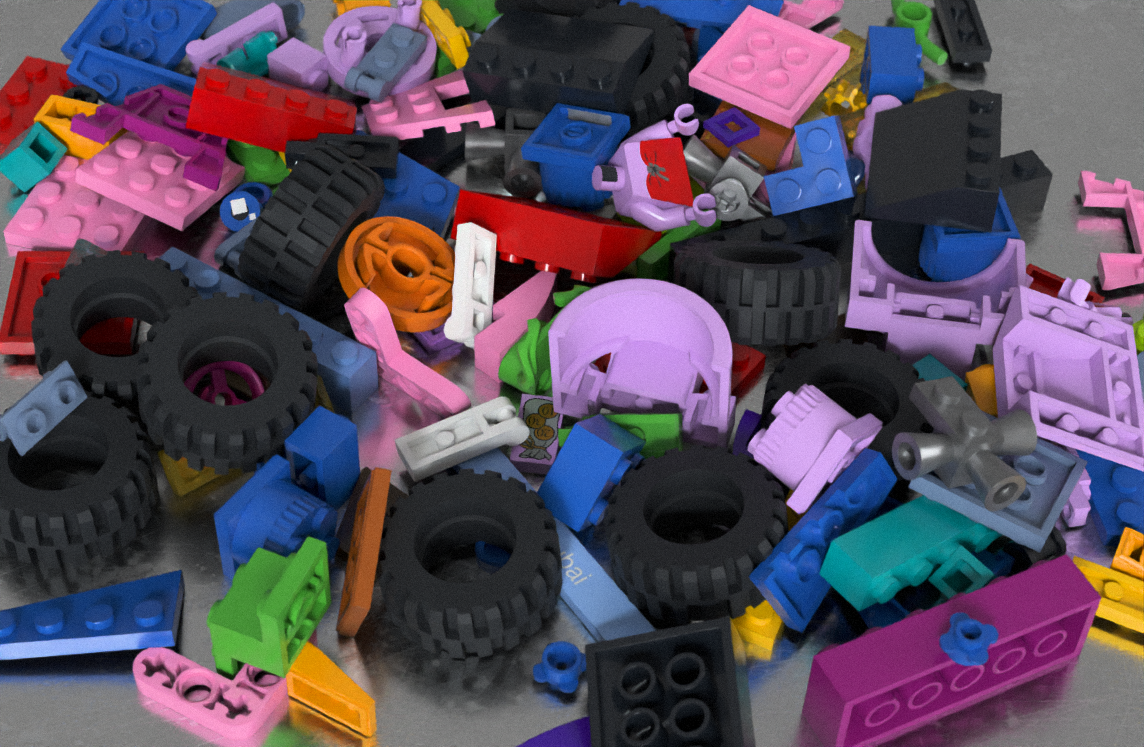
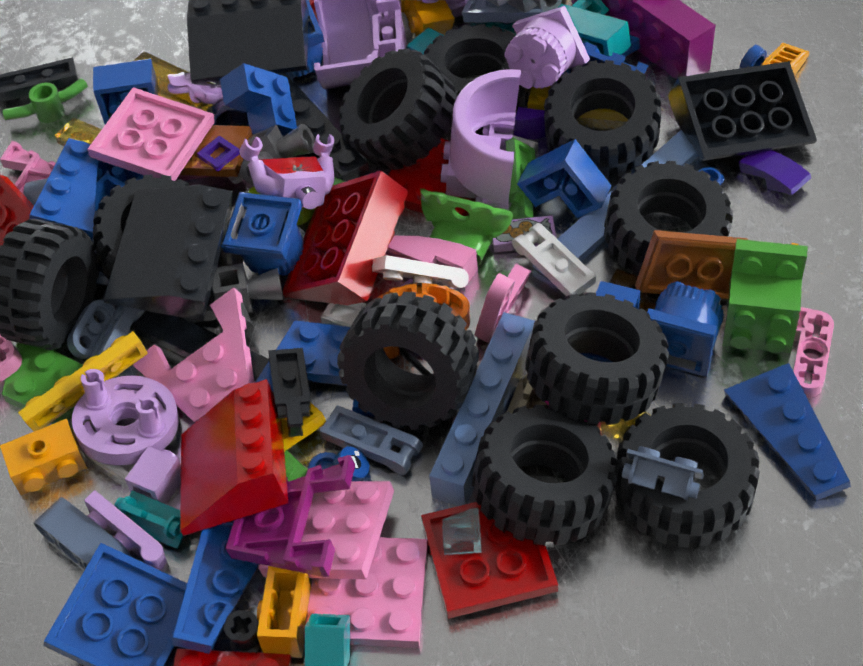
camera: 95 degrees left, 5 degrees up
sand blue plate [344,23,427,103] -> none

